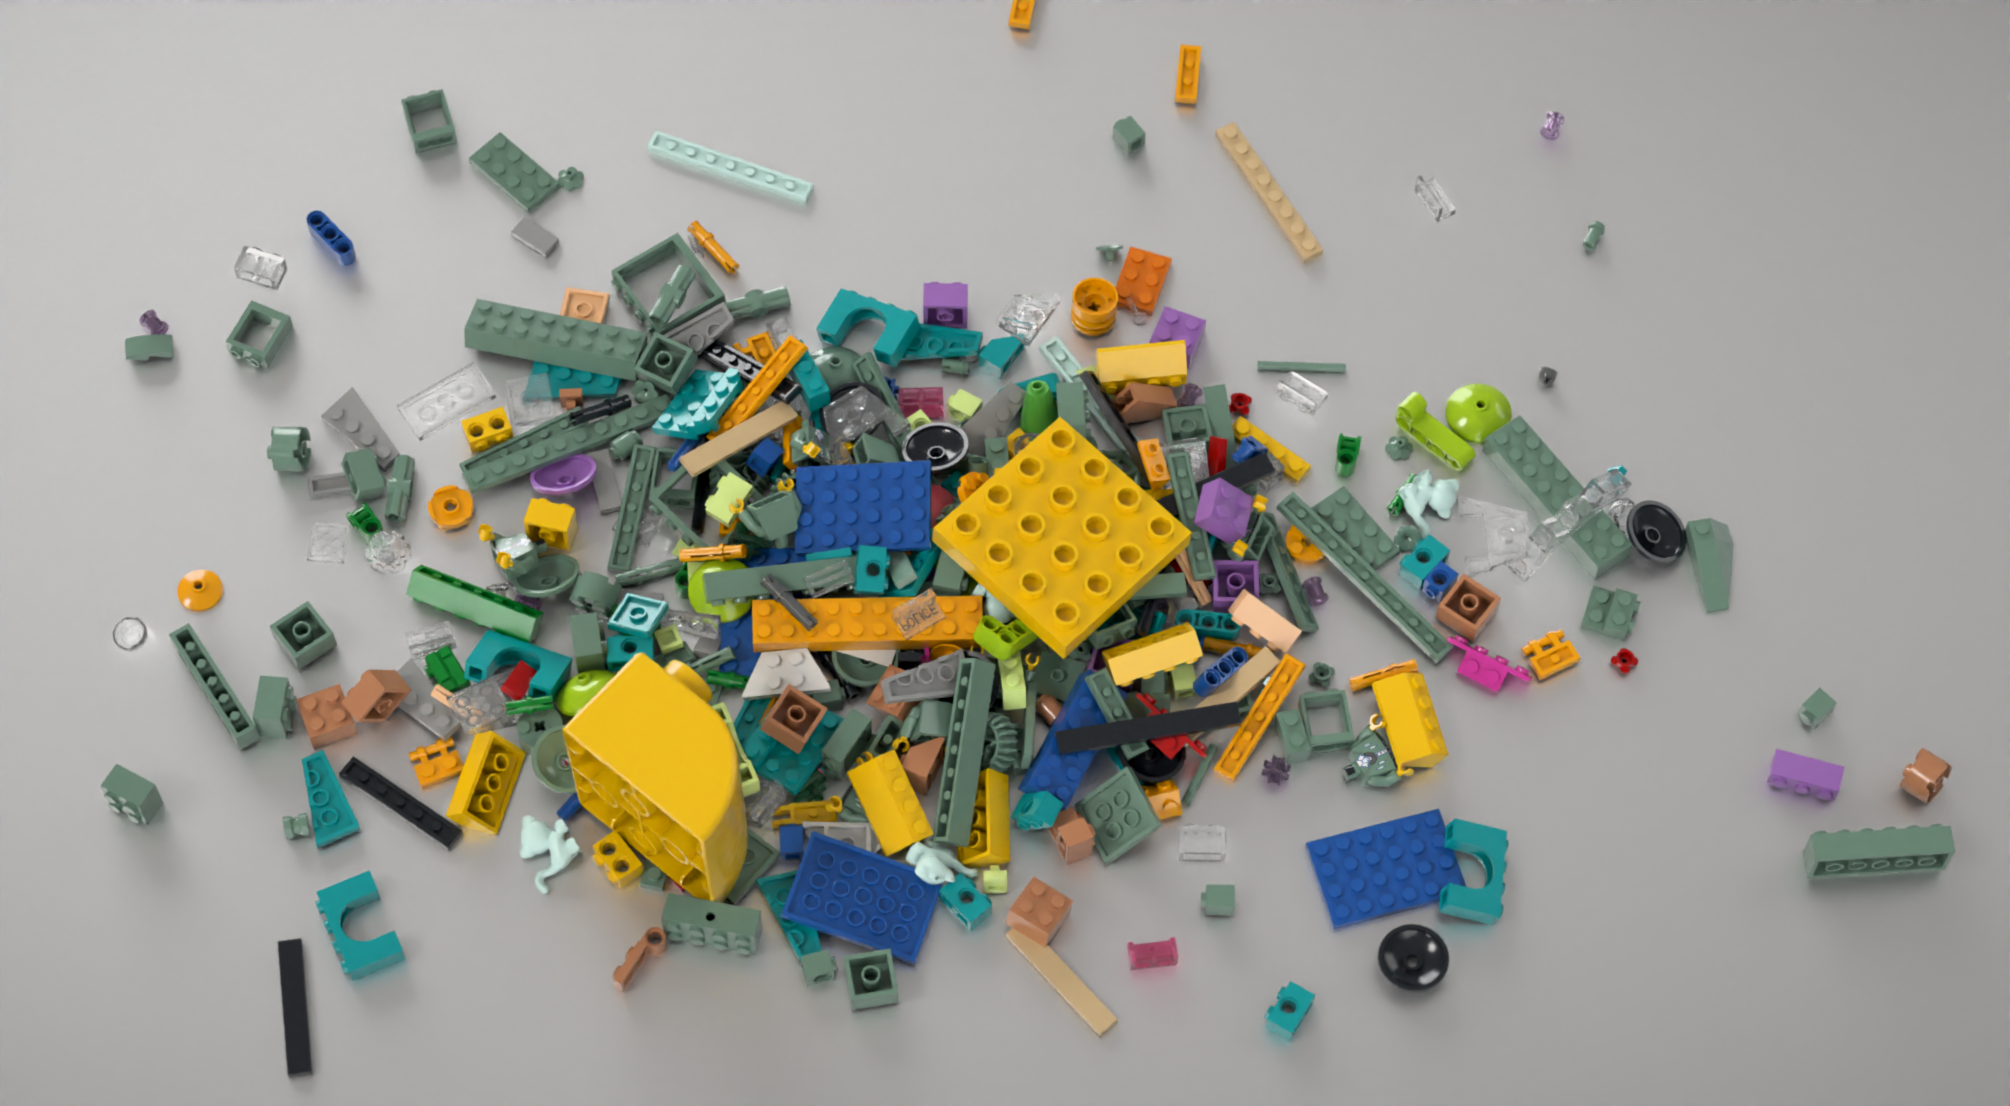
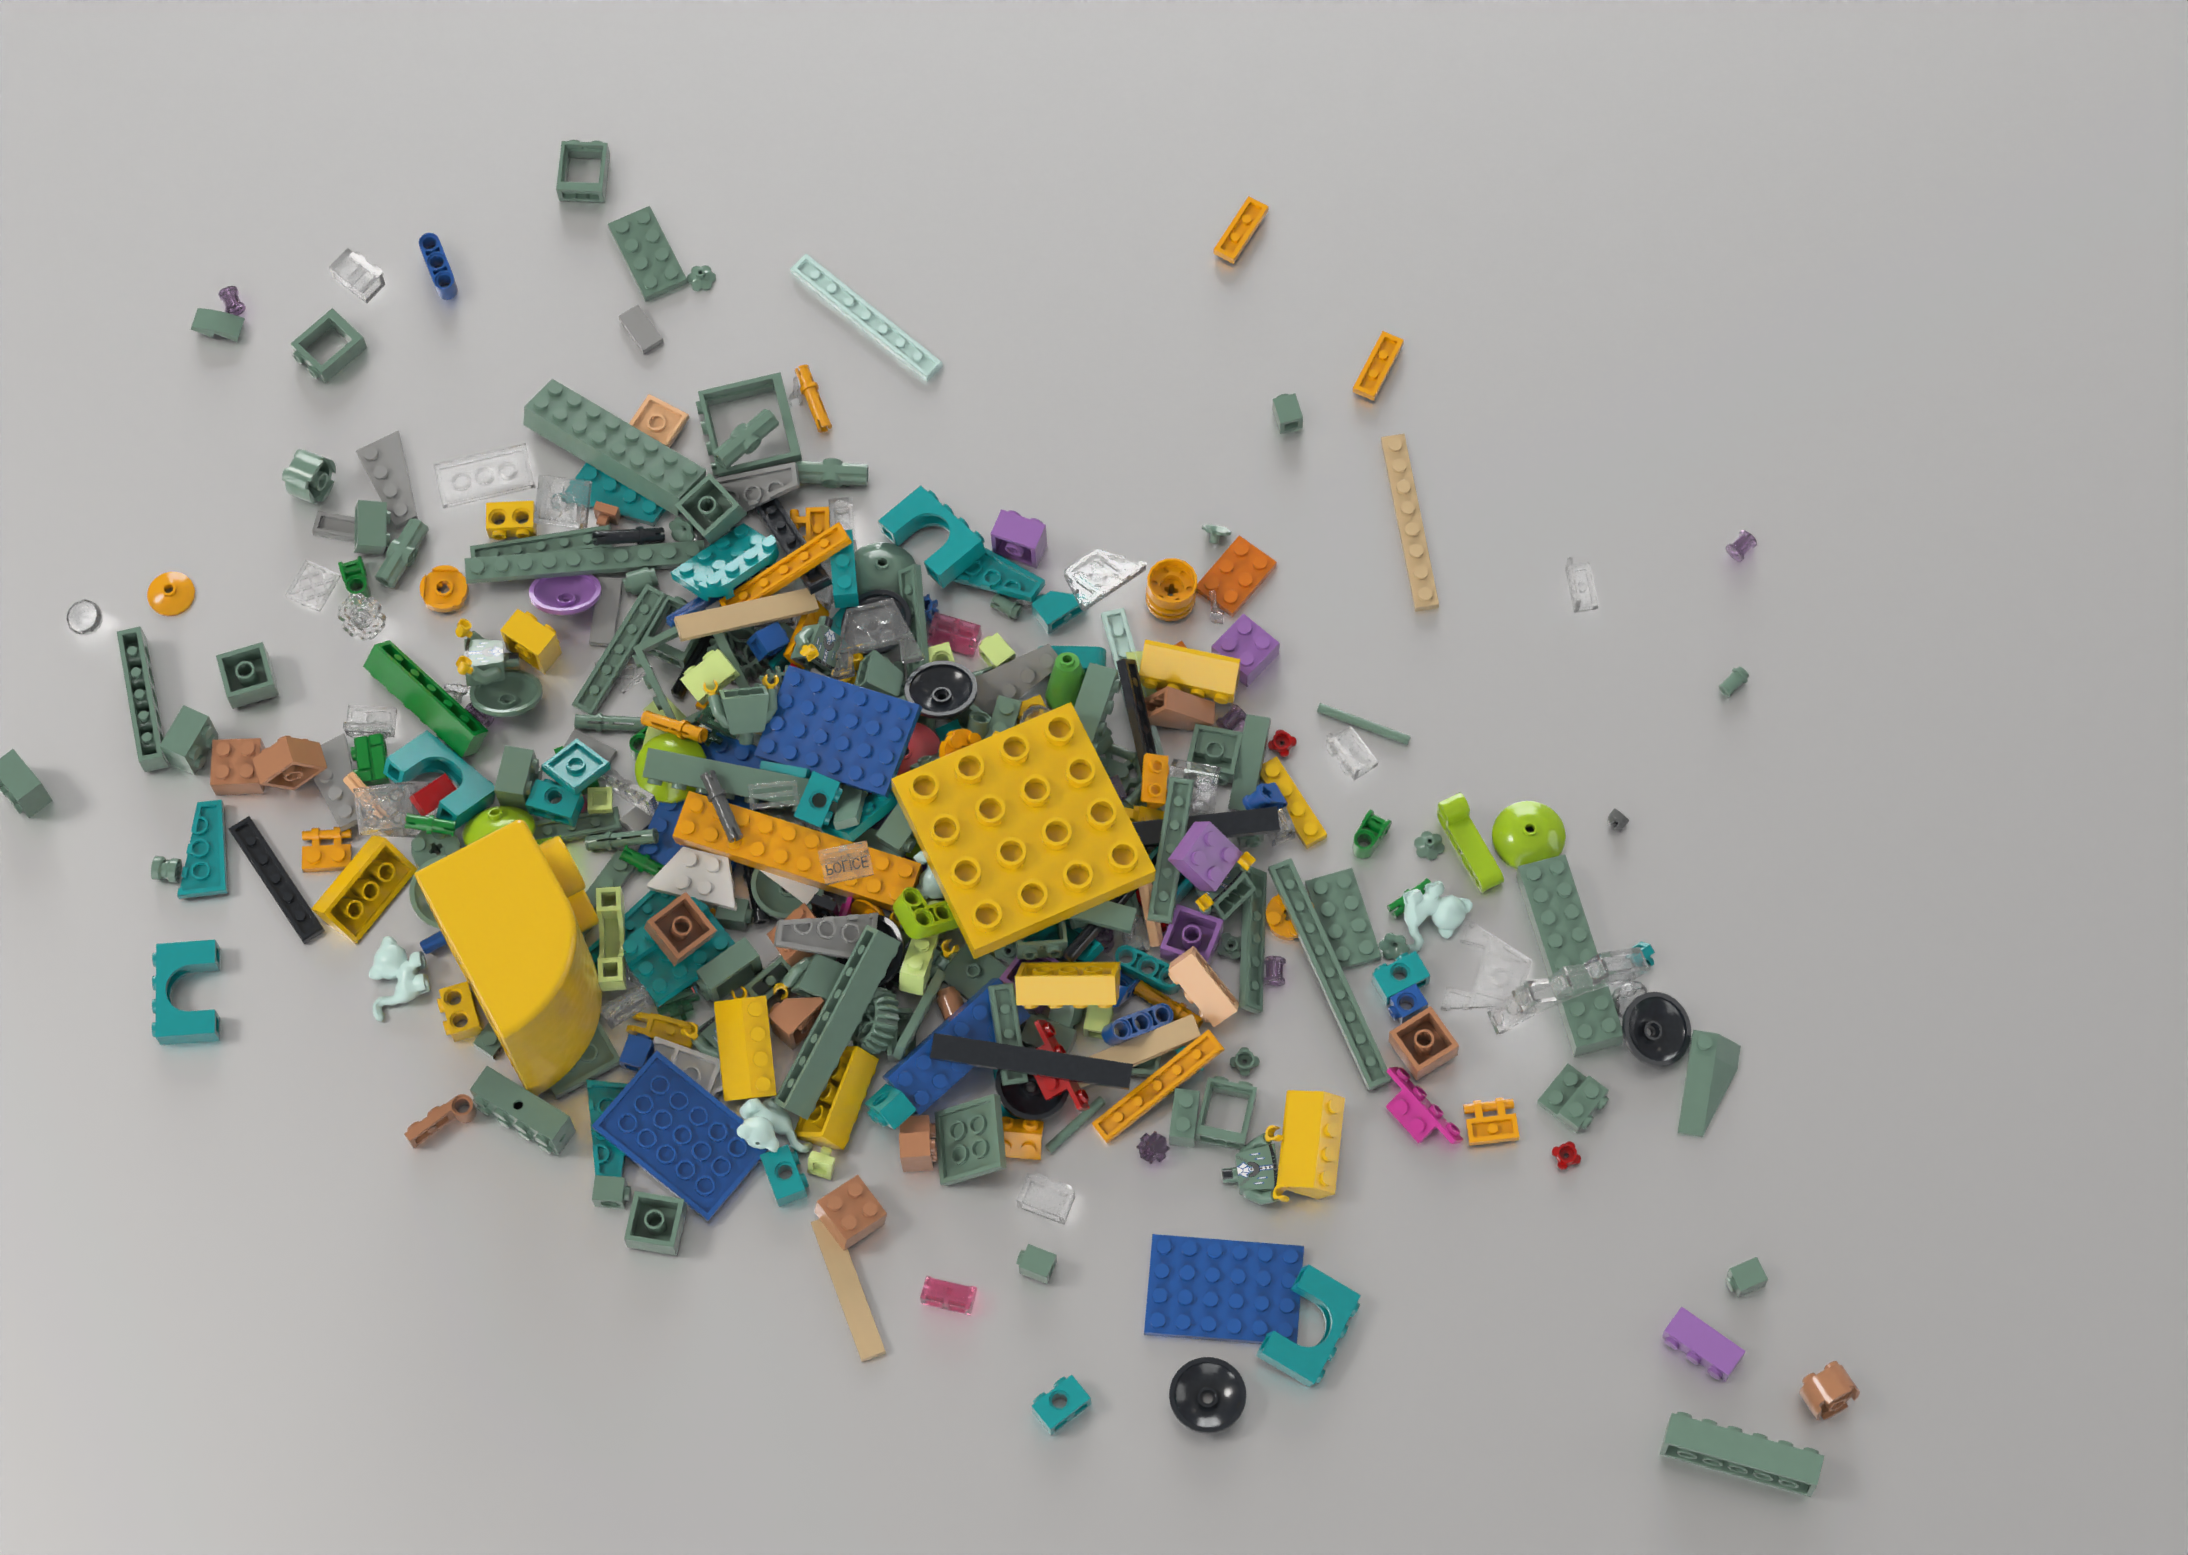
camera: 25 degrees right, 5 degrees up
black tile [278,938,313,1077] -> none
sand green brick [570,571,622,619] -> none
red tile [1206,436,1227,478] -> none
light orange pin [1349,659,1418,692] -> none

